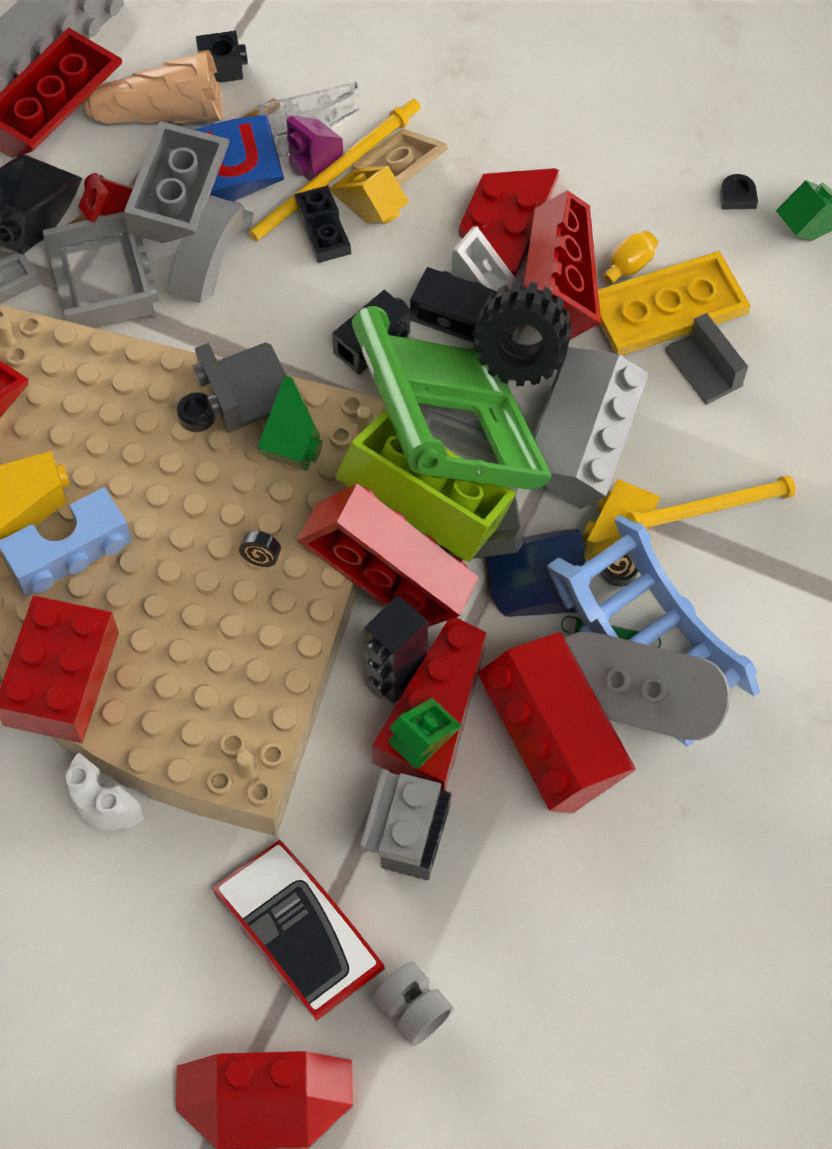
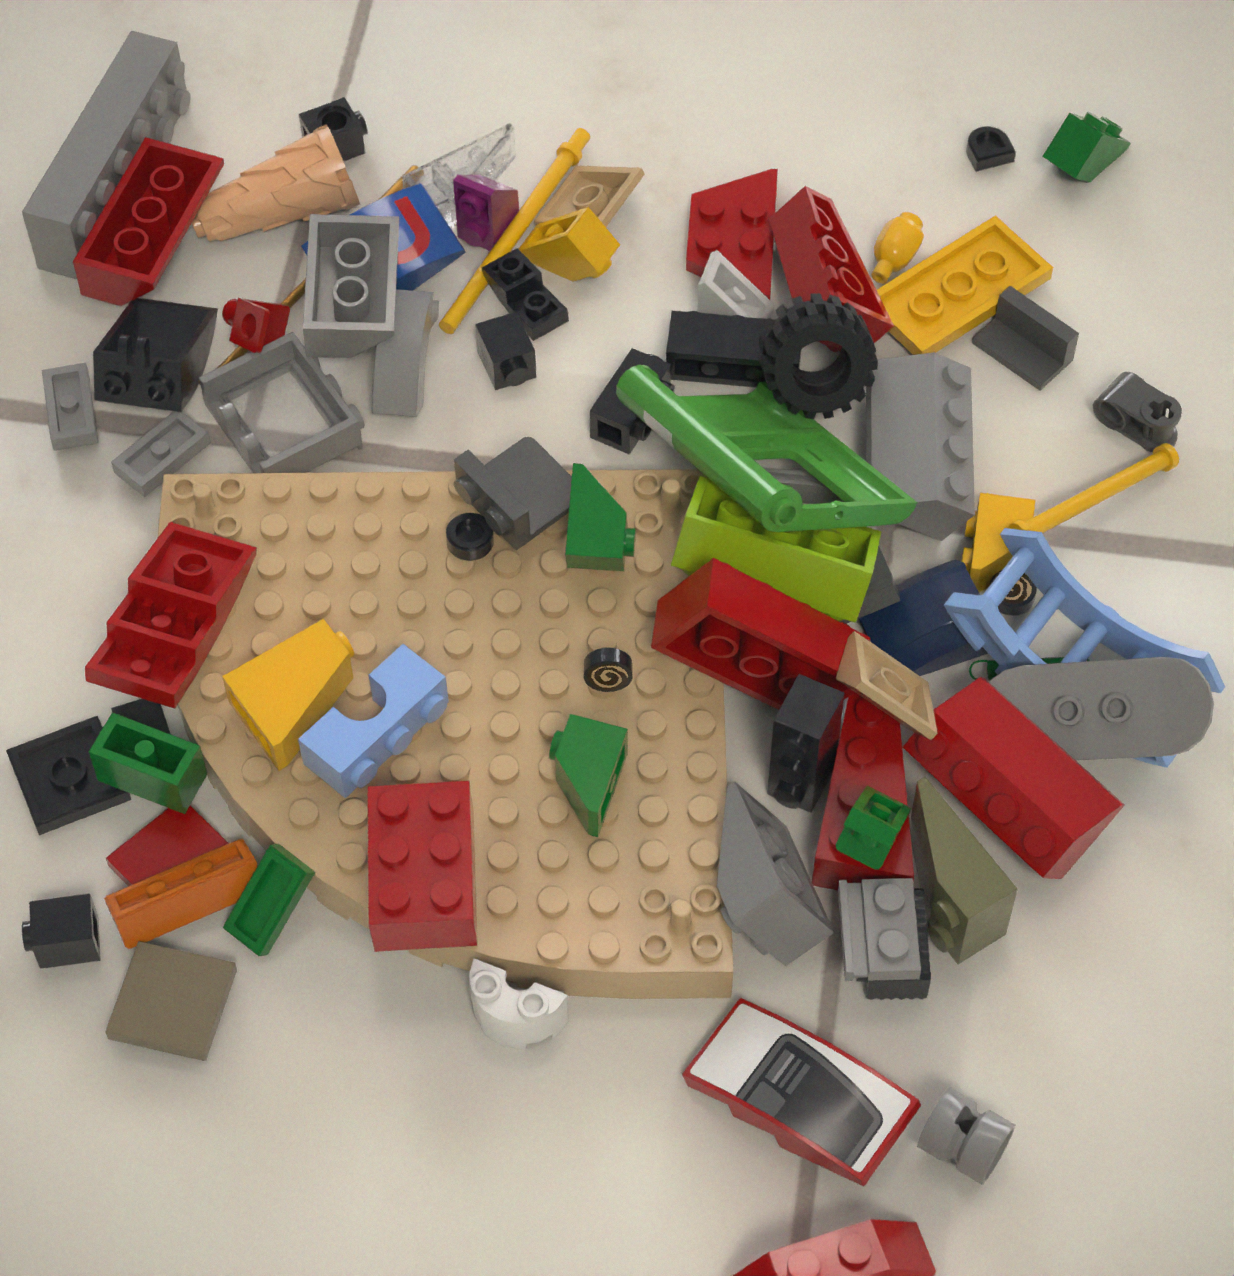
camera: 15 degrees left, 5 degrees down
none -> black brick [475,311,536,390]
none -> green slope [549,714,628,837]
none -> light grey slope [717,781,834,966]
none -> tan slope [836,631,938,740]
none -> olive slope [910,777,1018,964]
none -> dark grey piece [1093,372,1182,453]

